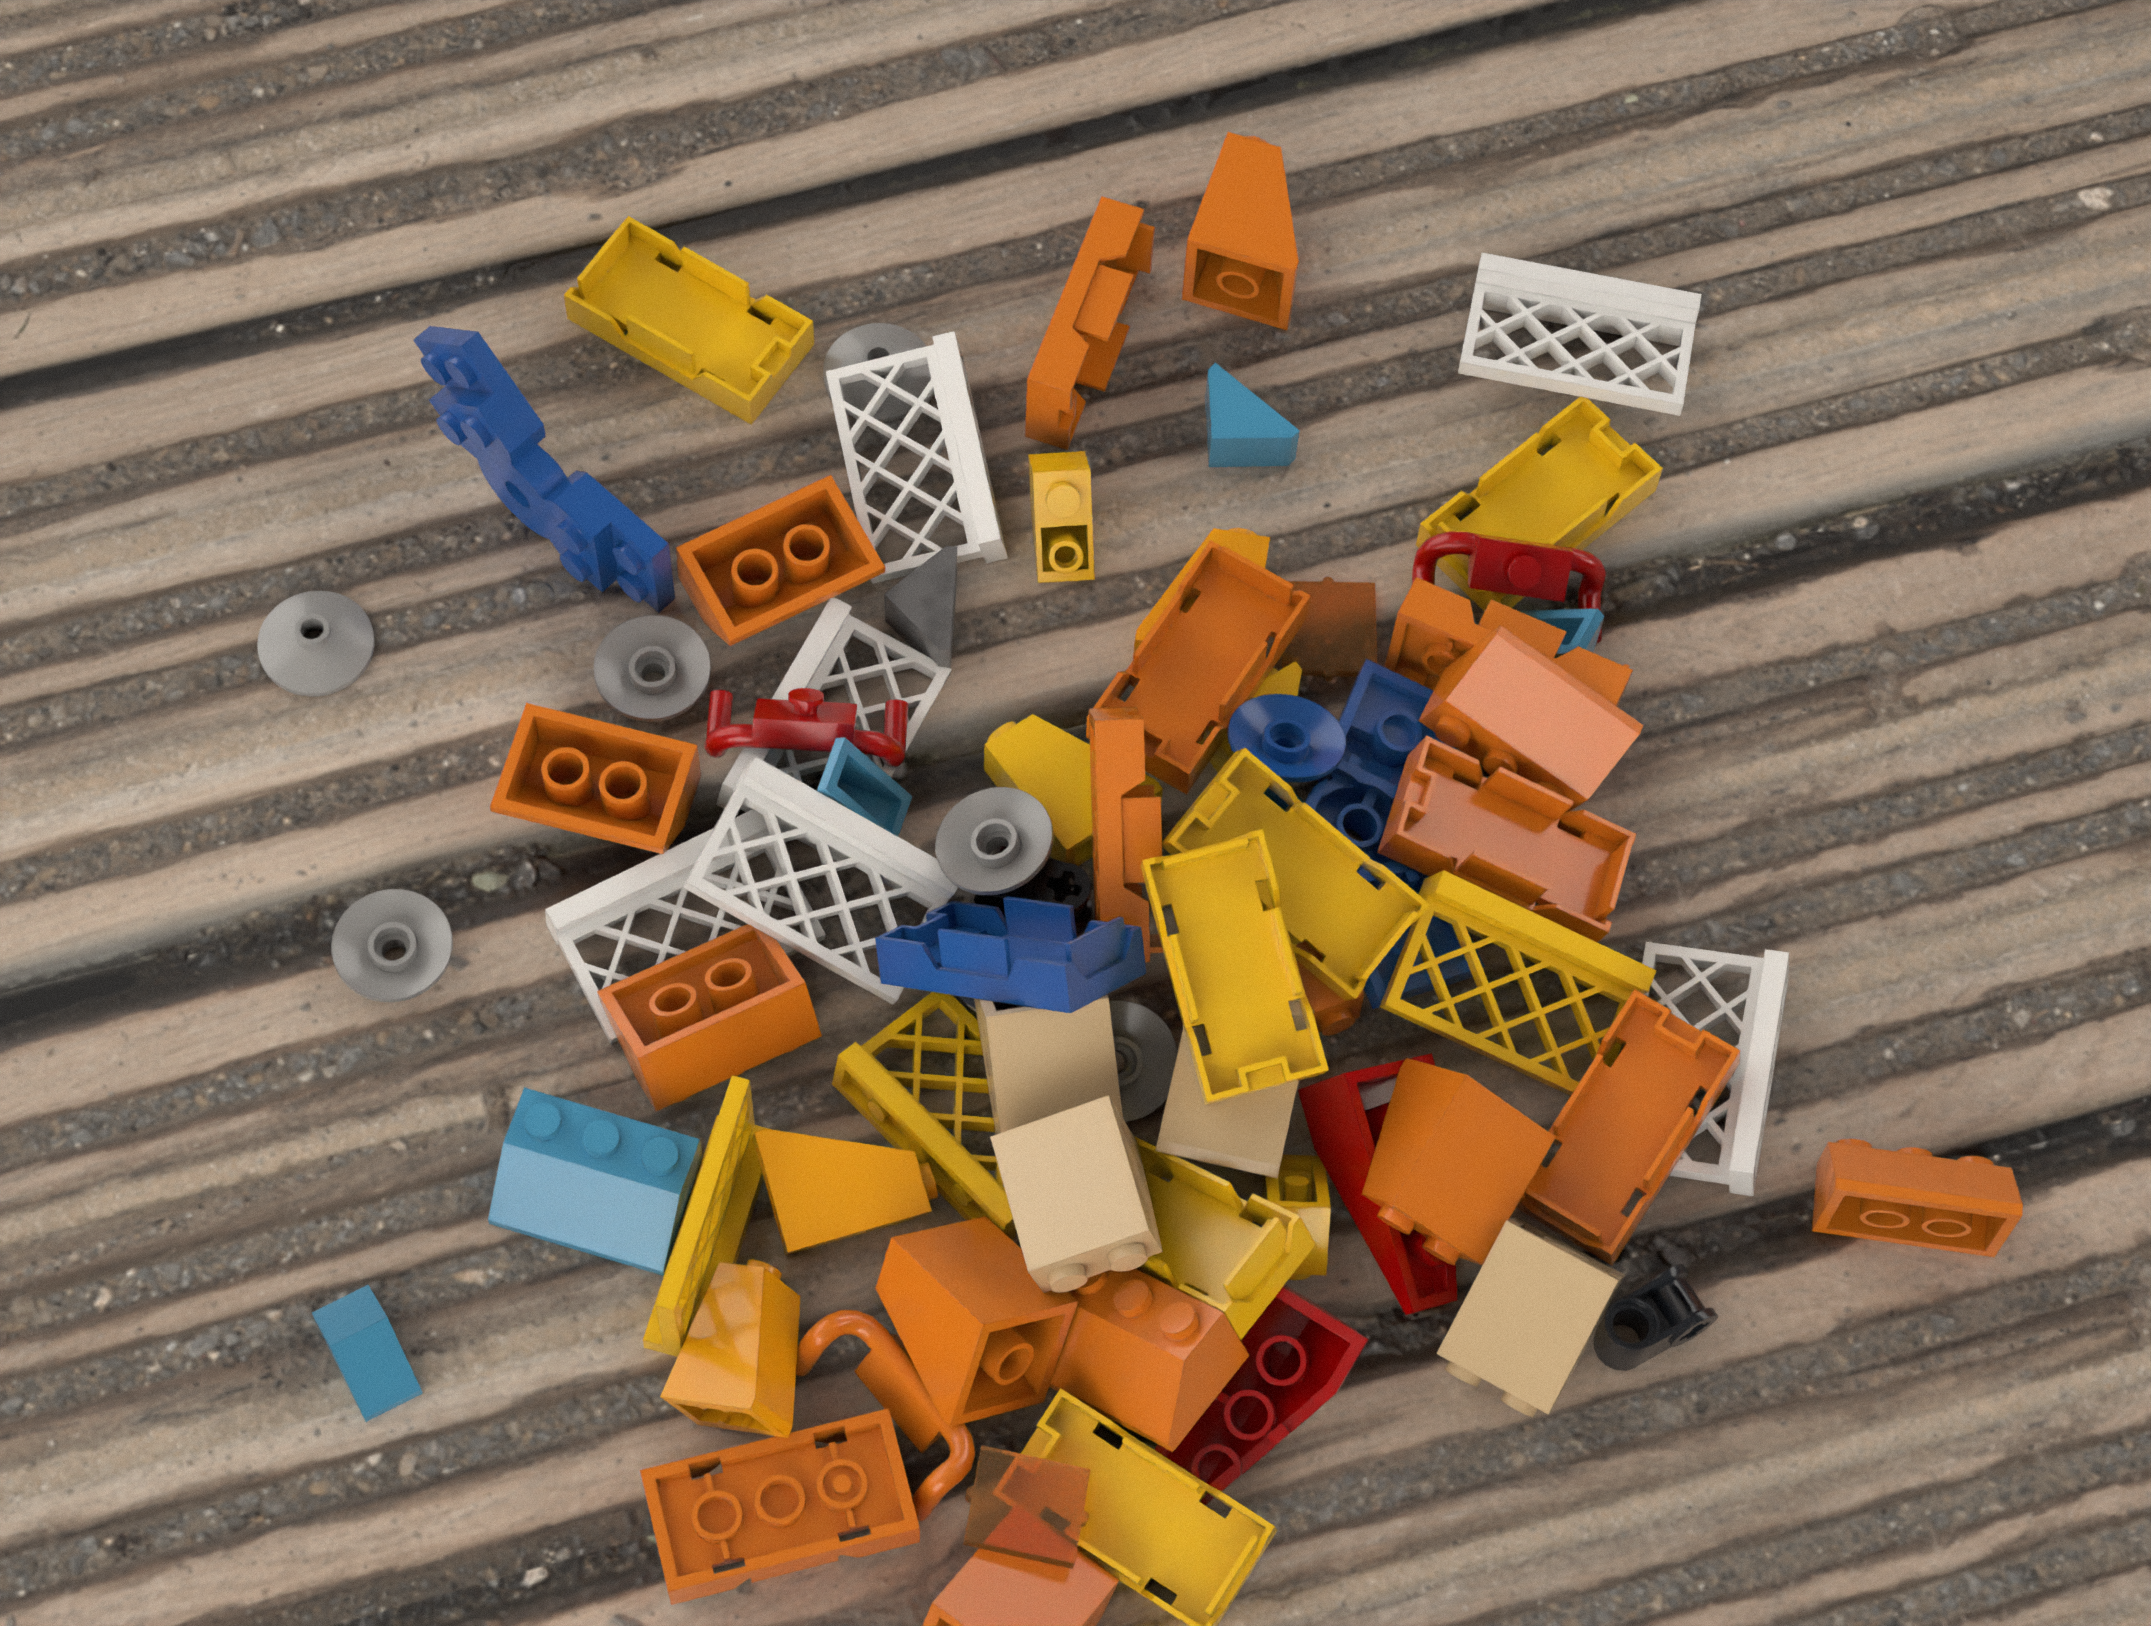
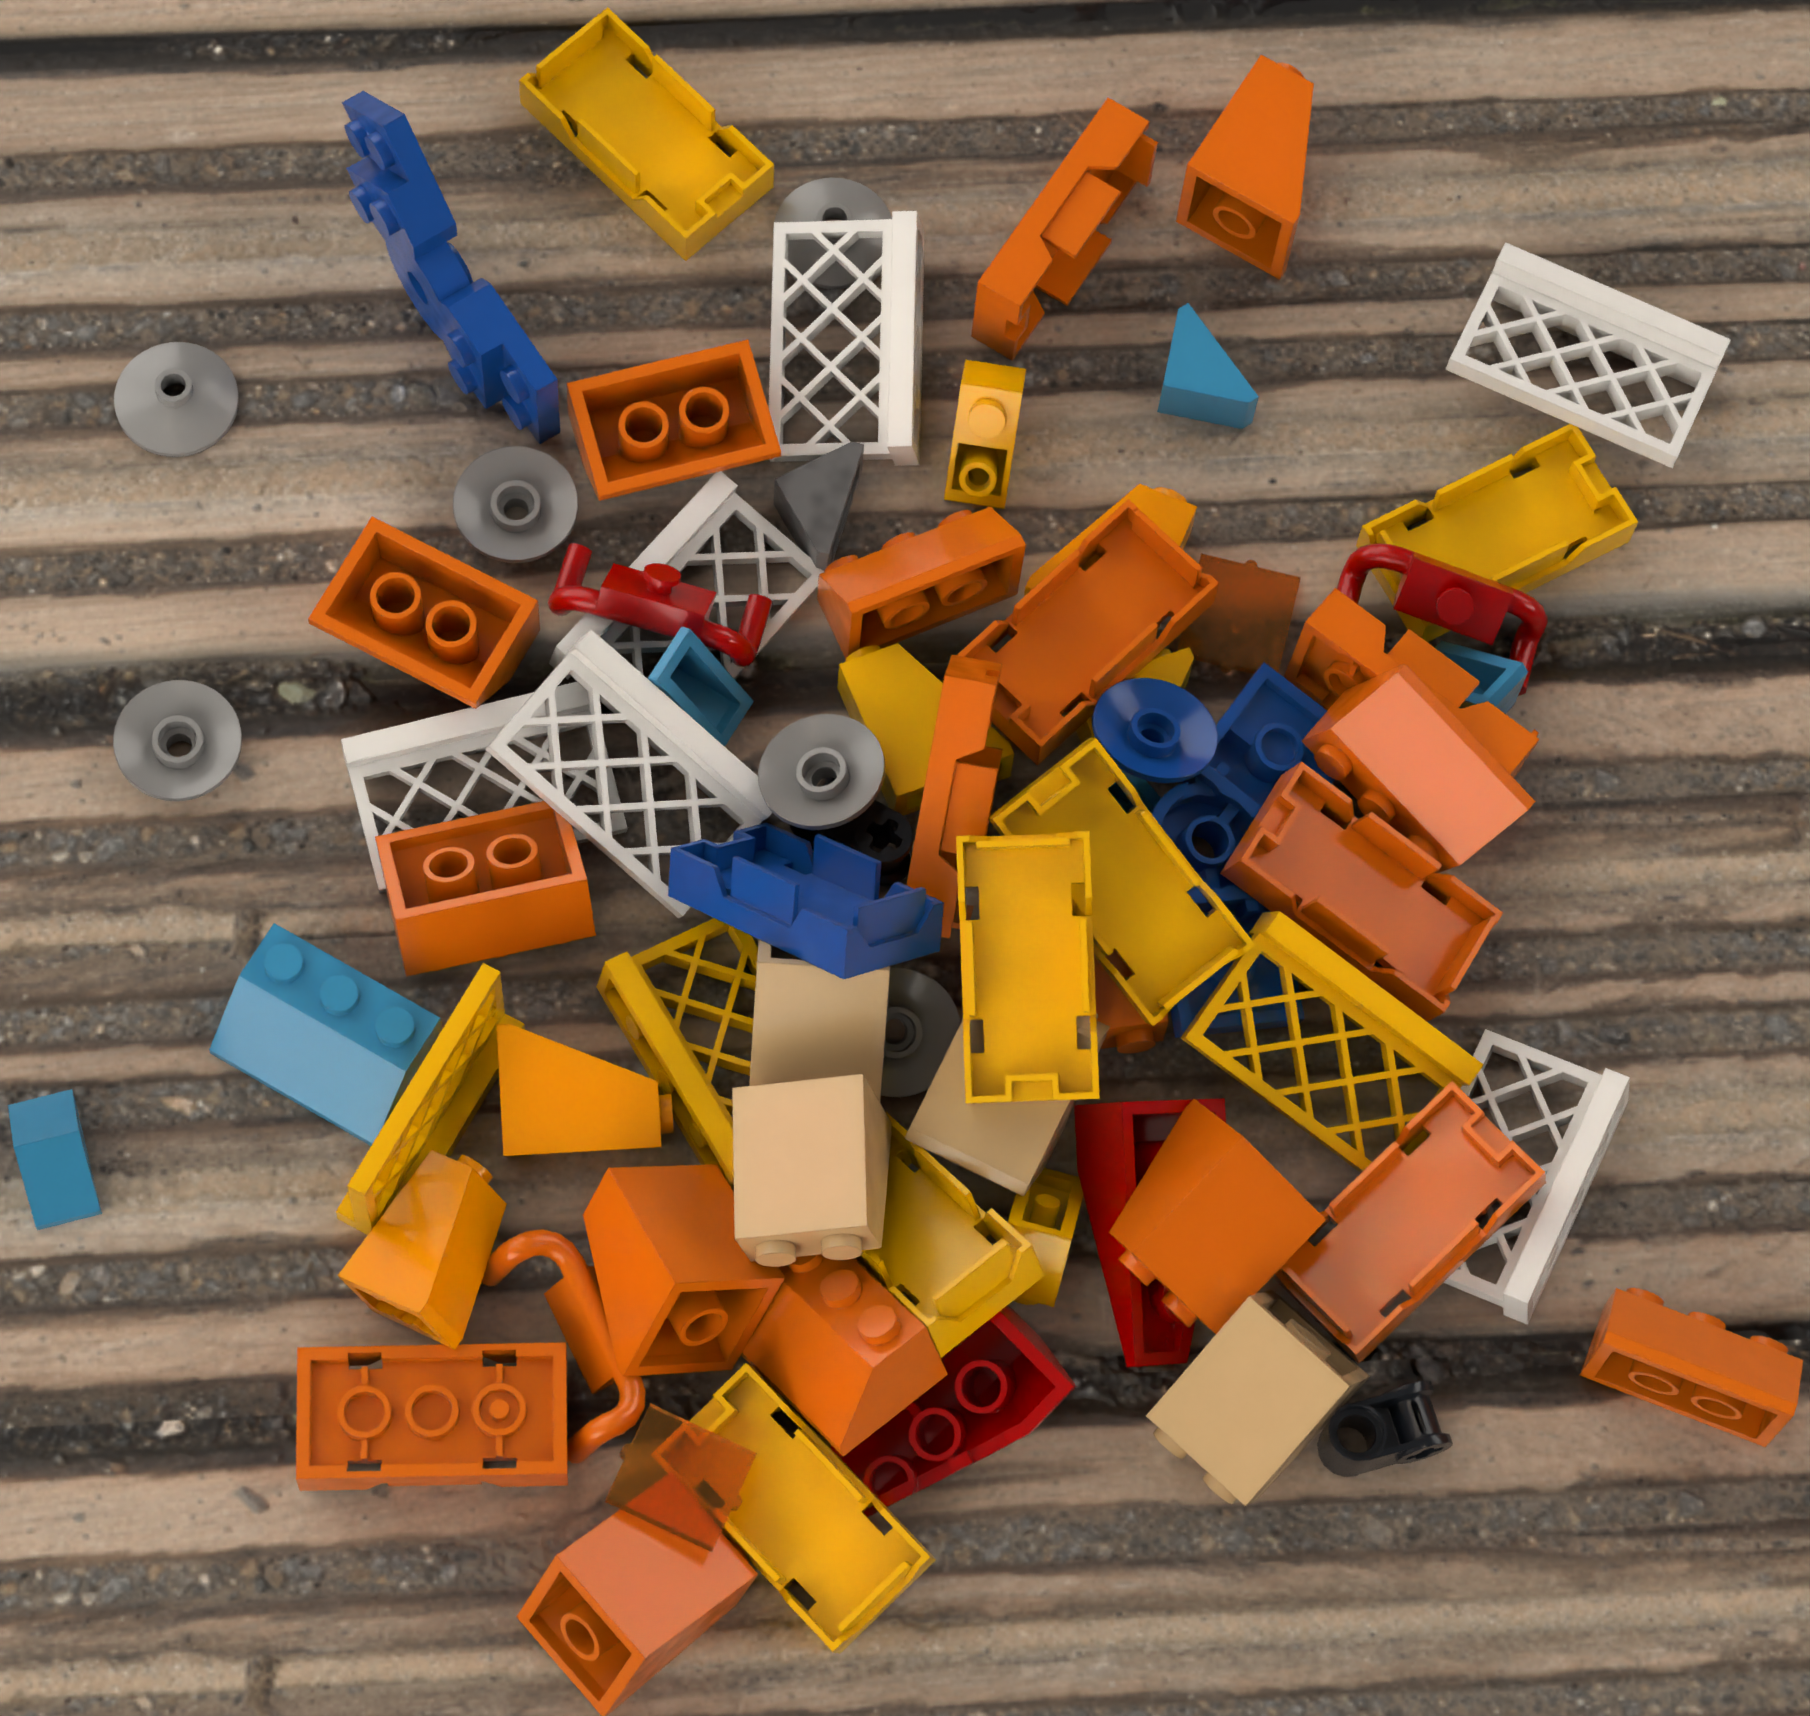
camera: 10 degrees right, 5 degrees up
none -> orange slope [817,507,1026,659]

